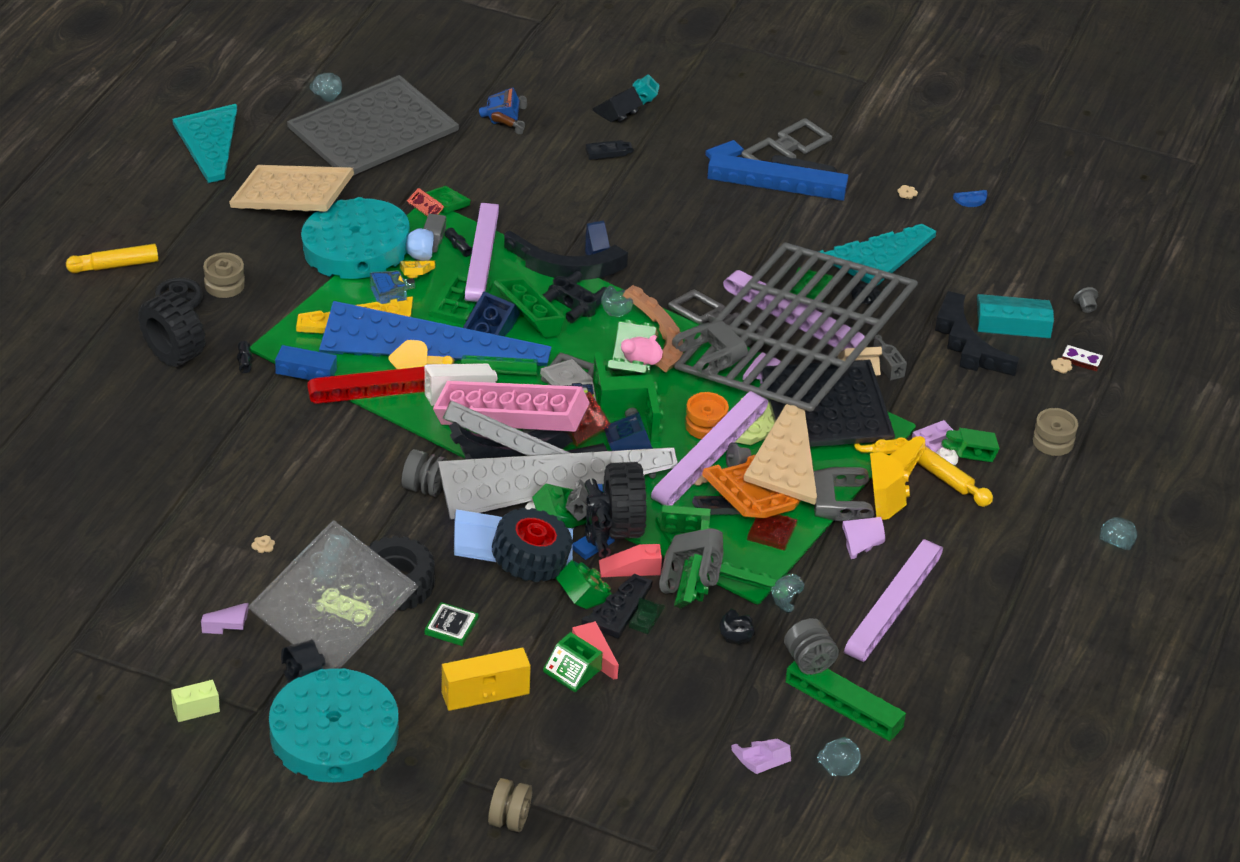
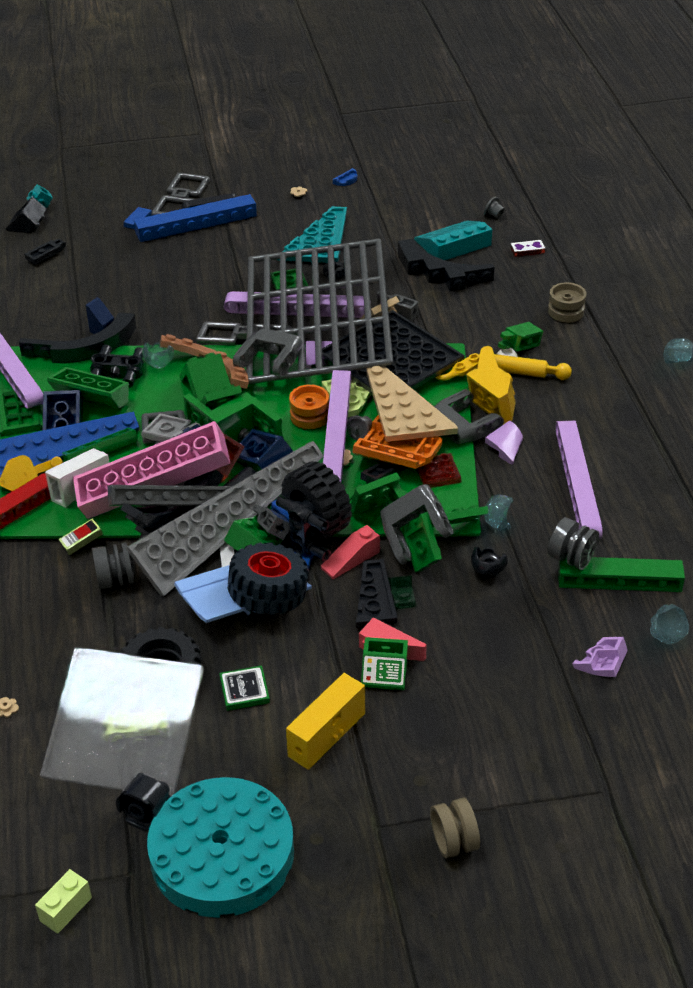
camera: 30 degrees left, 0 degrees up
lavender slope [201,603,249,634] -> none
green slope [556,560,613,609] -> none
bright pink hair [621,335,663,365] -> none
lavender plate [912,420,953,453] -> none
tan plant [1051,358,1072,373] -> none
none -> slope [59,518,103,555]

